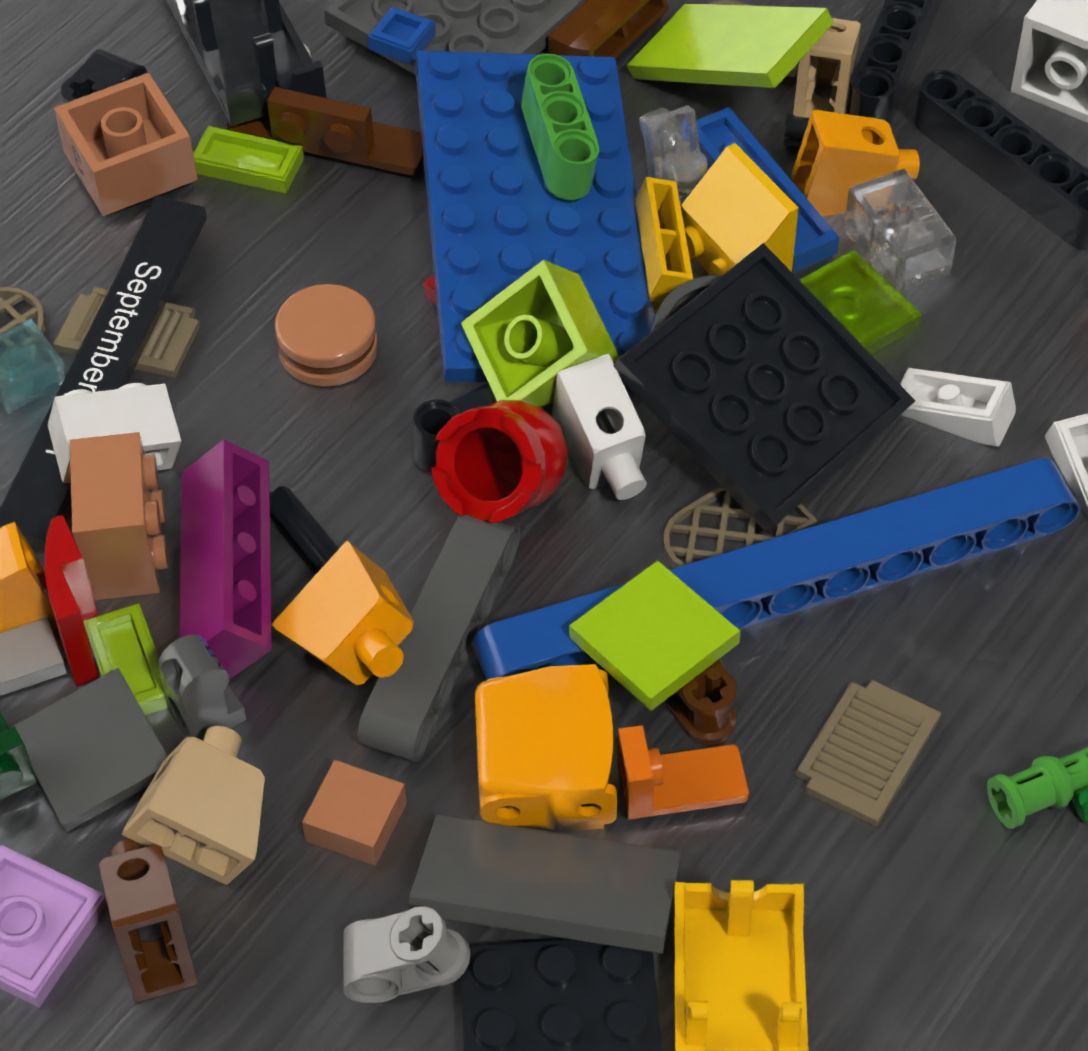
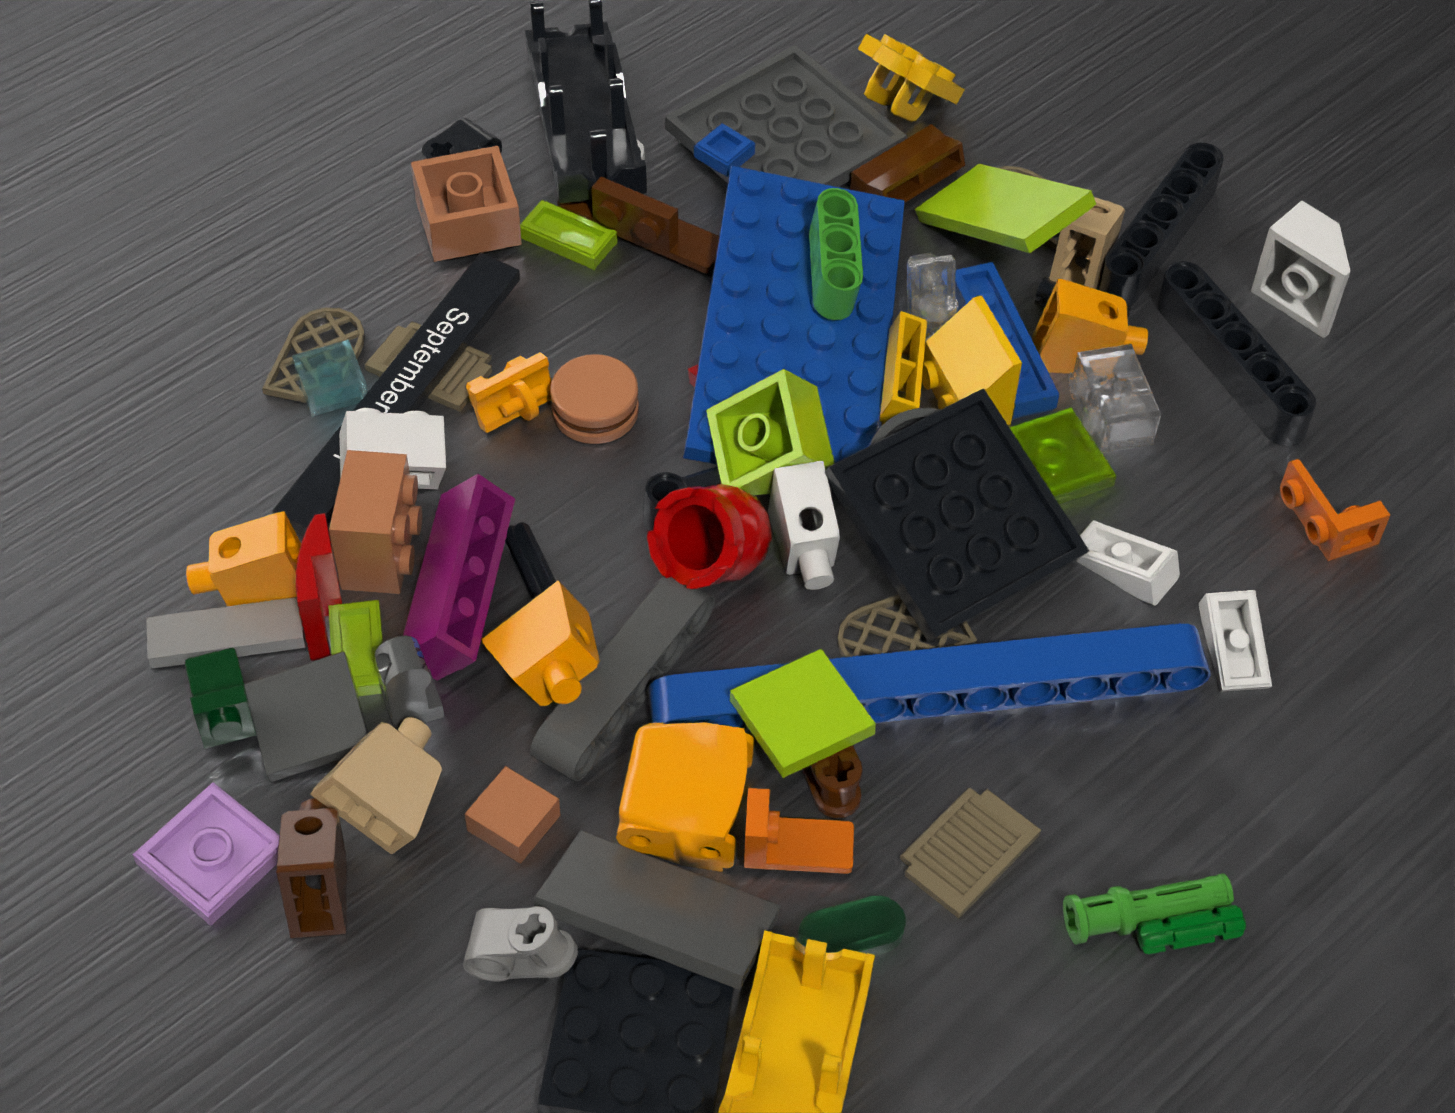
camera: 10 degrees right, 0 degrees up
none -> light orange hips [466,352,552,433]
none -> clear green tile [797,896,906,956]

